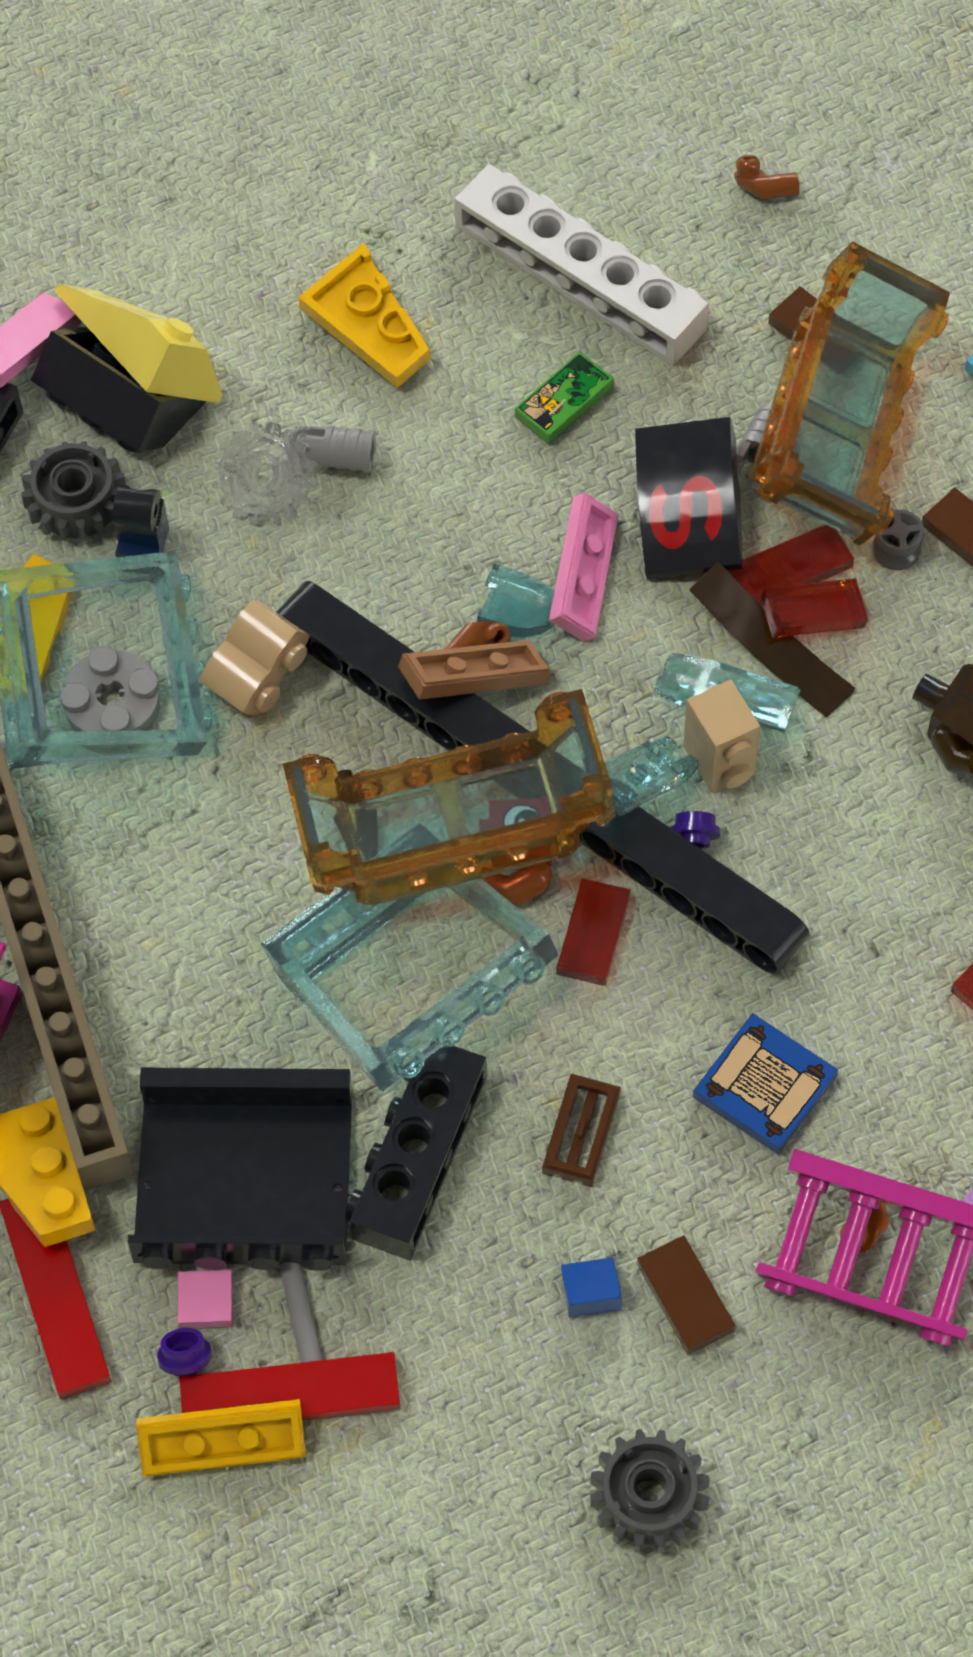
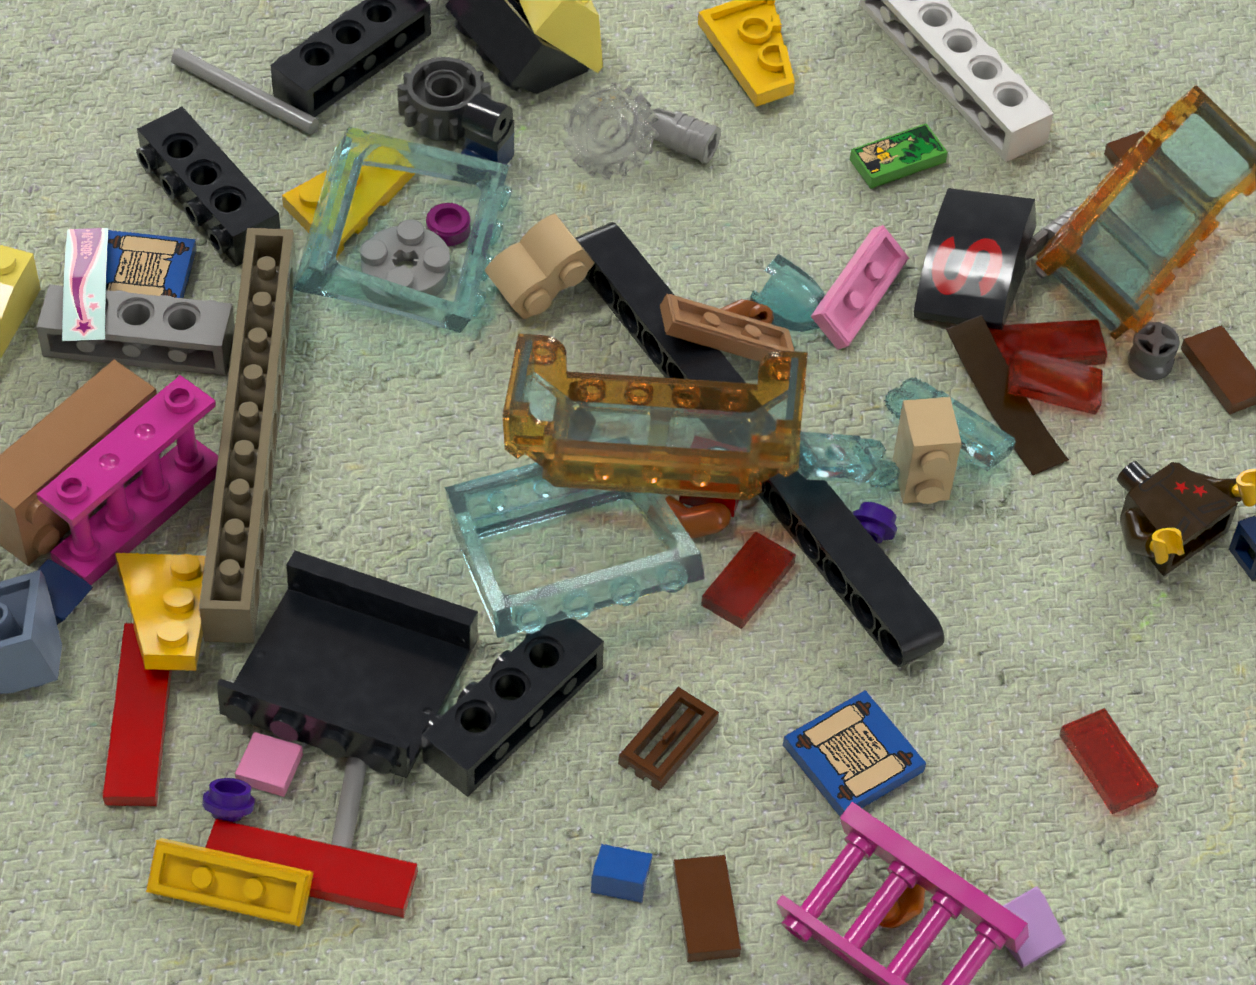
camera: 15 degrees right, 10 degrees down
dark orange arm [734,155,799,199] -> none
none -> magenta tile [426,203,471,246]

